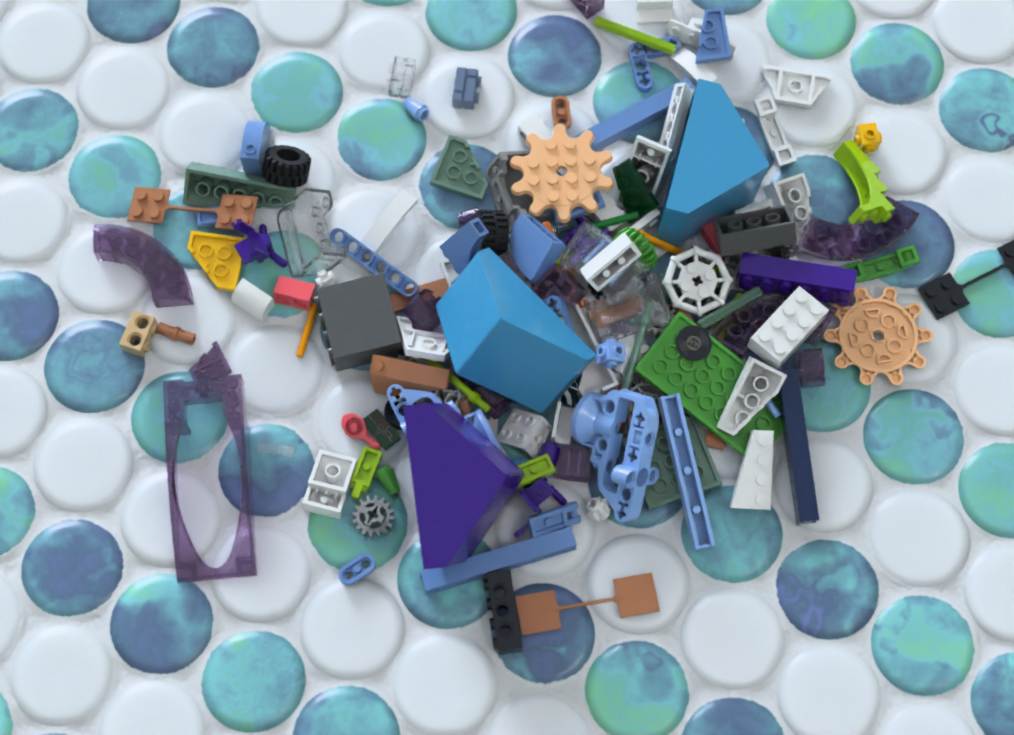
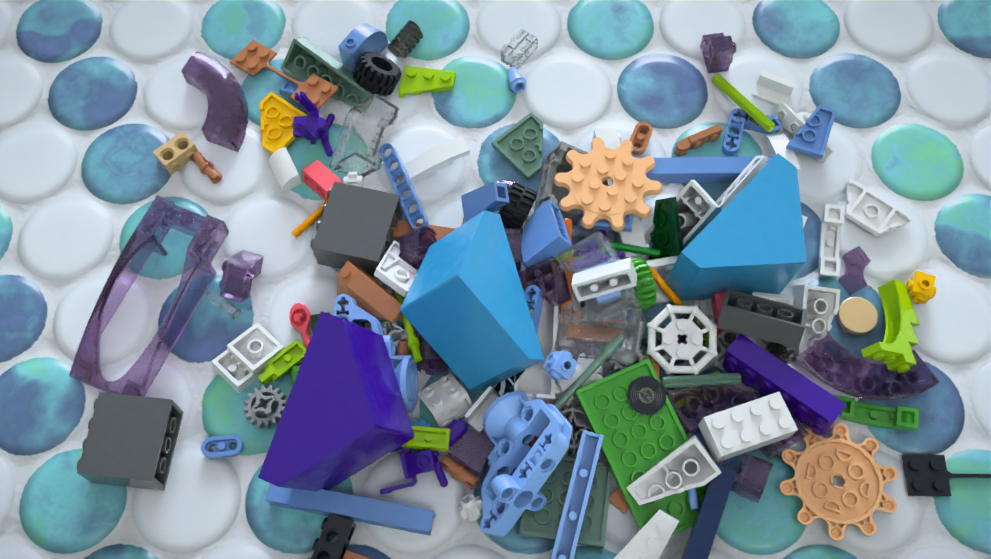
camera: 30 degrees right, 5 degrees down
clear purple wing [189,341,232,389] -> none
sand blue brick [452,67,482,110] -> none
medium blue plate [526,501,581,538] -> none
none -> dark grey brick [77,392,184,491]
none -> clear purple brick [219,250,264,303]
none -> clear smoke piece [388,20,423,58]
none -> lime wing [398,66,456,98]
none -> nougat pin [441,455,480,490]
none -> nougat hinge [674,124,723,157]
none -> tan tile [837,297,878,335]
none -> clear purple tile [838,246,871,295]

